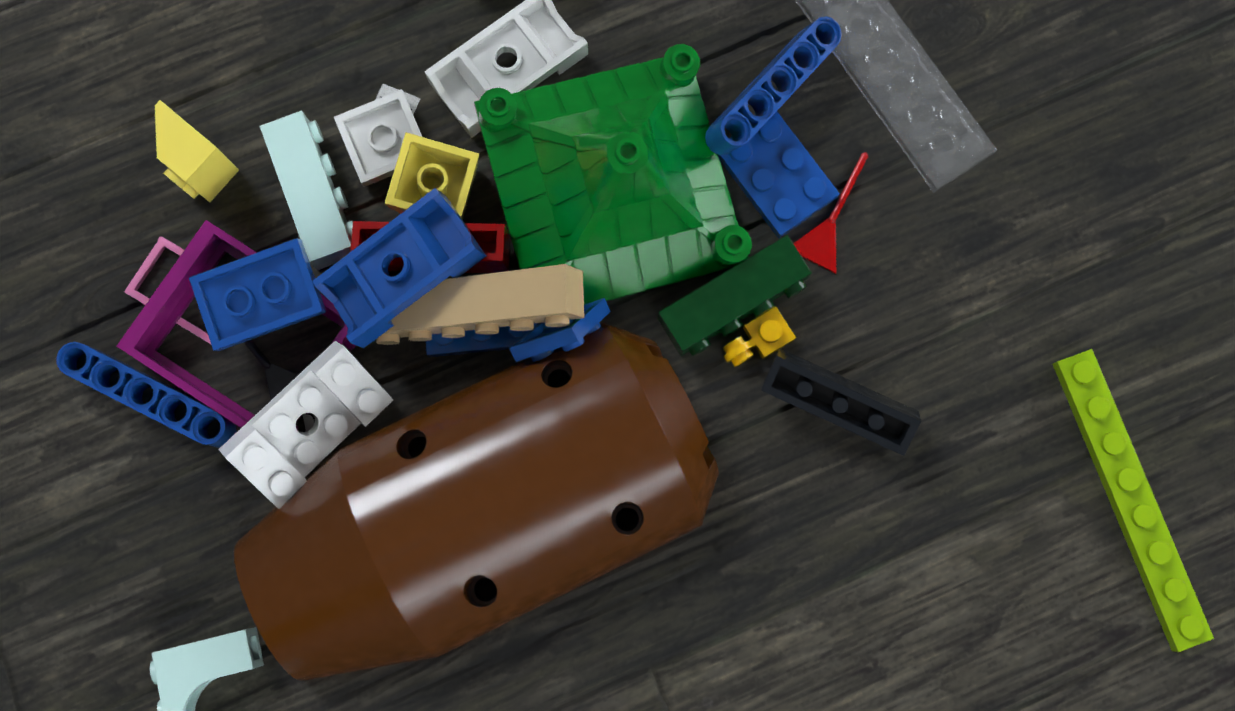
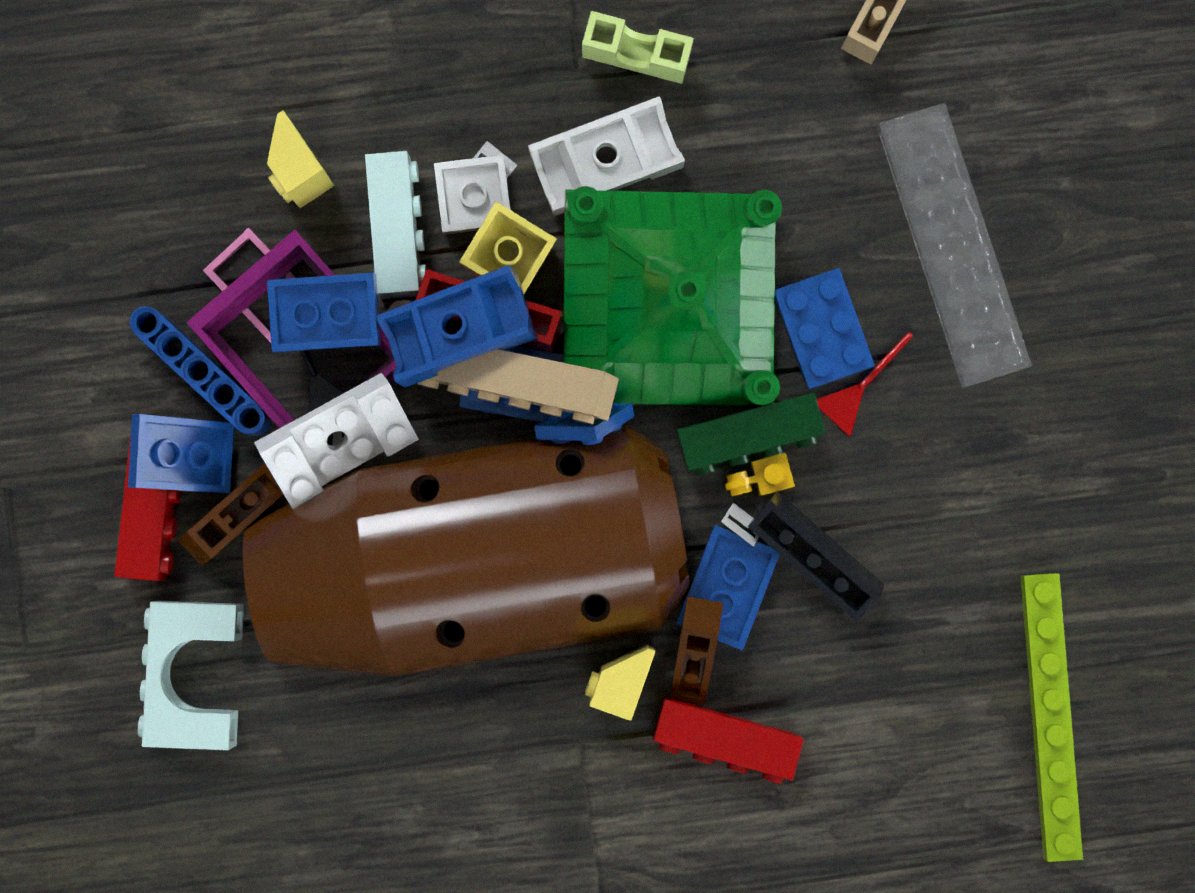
camera: 15 degrees right, 5 degrees up
blue beam [705,16,842,155] -> none
none -> red brick [114,434,182,581]
none -> blue plate [128,414,234,493]
none -> reddish brown slope [178,463,283,566]
none -> light yellow slope [585,644,656,721]
none -> red brick [652,696,804,784]
none -> reddish brown slope [670,597,723,704]
none -> blue plate [676,525,780,651]
none -> white sticker [721,503,759,546]

